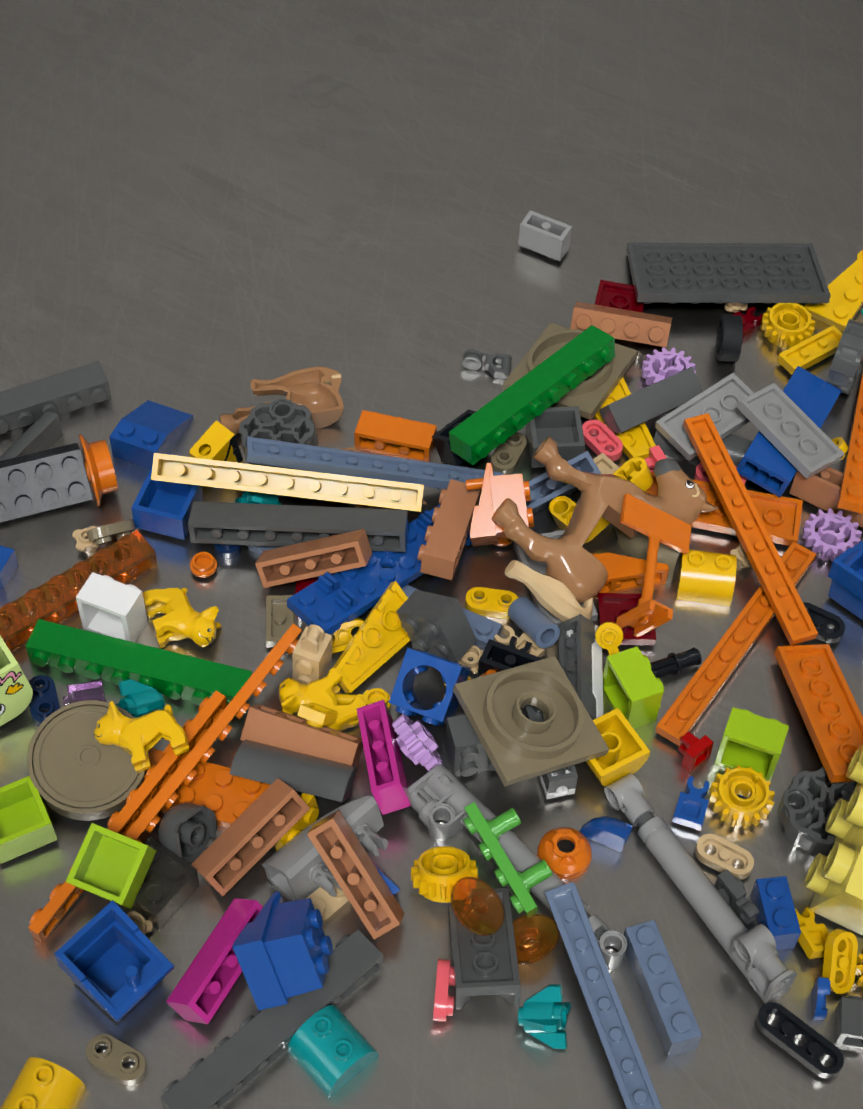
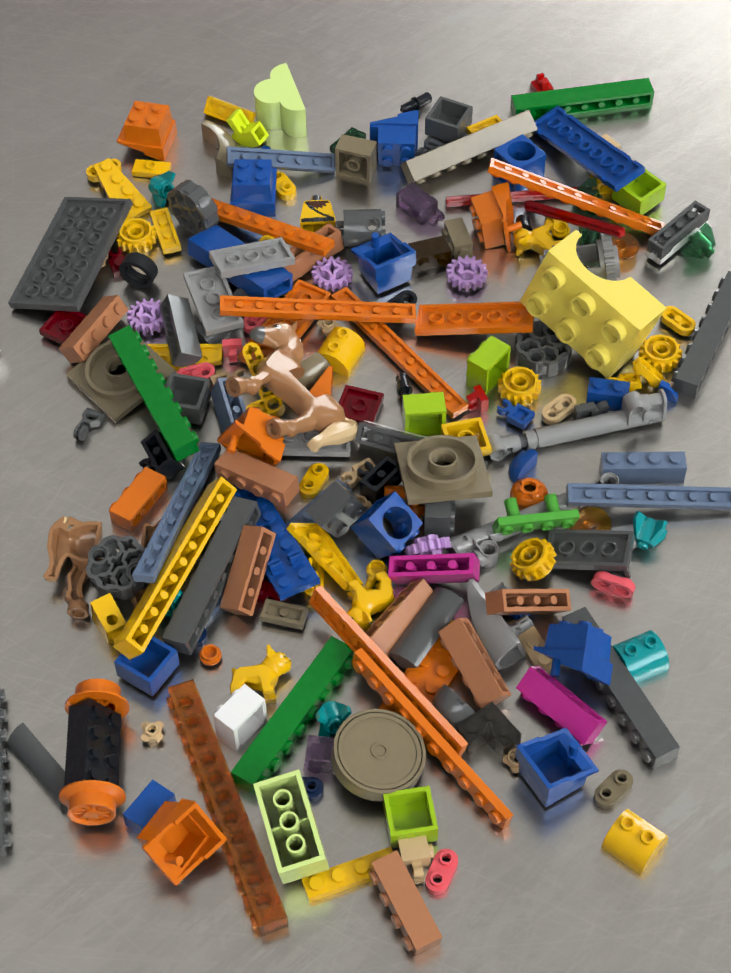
camera: 70 degrees left, 0 degrees up
lime piece [65,823,156,909] -> none
dark tan plate [86,519,136,546] -> none
yellow animal [93,701,189,773] -> none
blue slope [109,400,194,469] -> none
tan brick [292,624,333,684] -> none
yellow plate [297,702,338,728] -> none
clear orange dish [451,877,504,936] -> none
sand blue brick [508,597,560,648] -> none
yellow plate [595,622,623,656] -> none
orange piece [616,493,692,638] -> none
black plate [756,1002,844,1079] -> none

